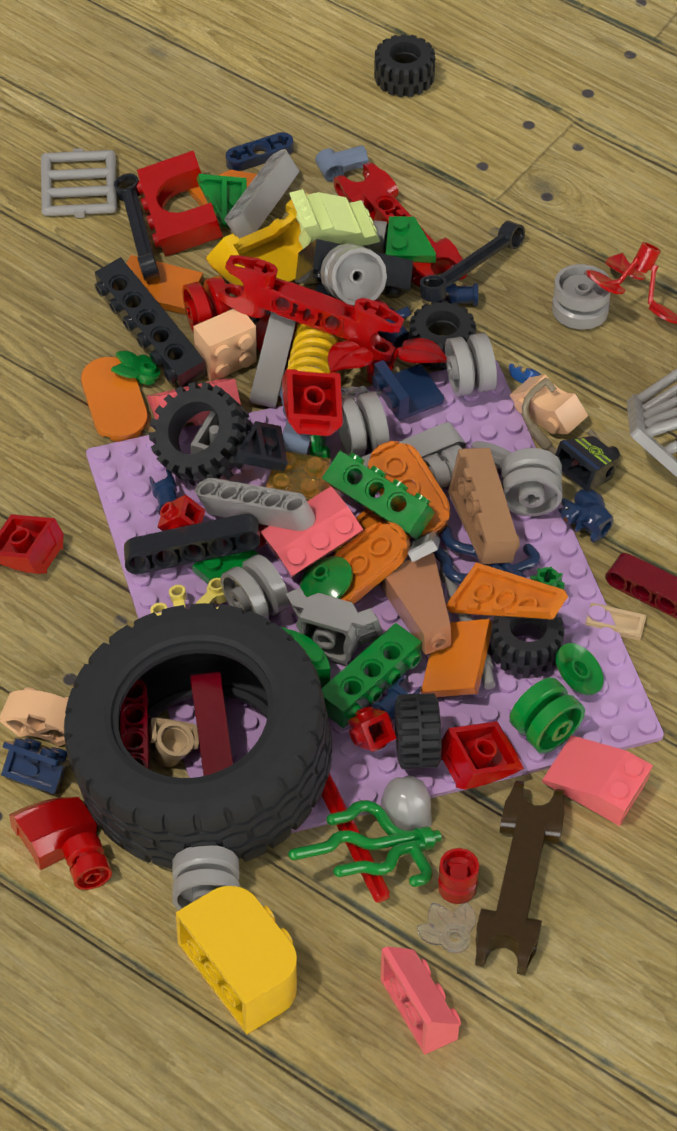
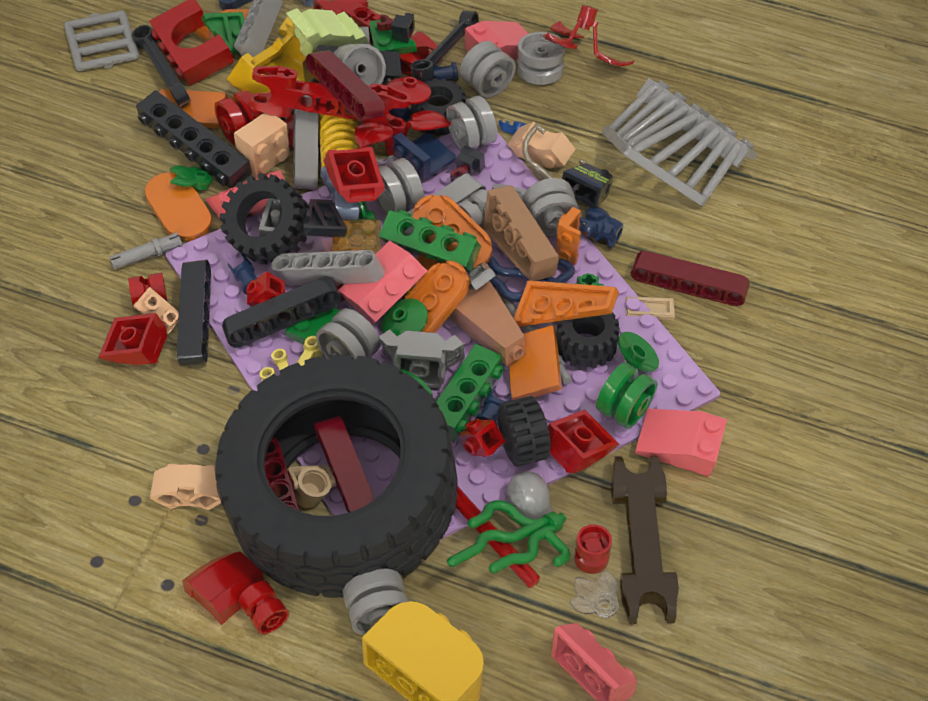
camera: 15 degrees left, 0 degrees up
dark blue bracket [1,737,71,794] -> none
none -> light grey pin [109,232,182,270]
none -> red wheel [128,272,167,309]
none -> light nougat hips [133,287,179,335]
none -> black beam [177,259,211,366]
none -> dark red beam [305,50,385,121]
none -> black piece [376,12,415,43]
none -> red dish [387,77,431,104]
none -> black piece [450,145,485,182]
none -> light grey wheel [460,41,516,98]
none -> coral slope [465,21,528,61]
none -> orange bracket [555,207,581,265]

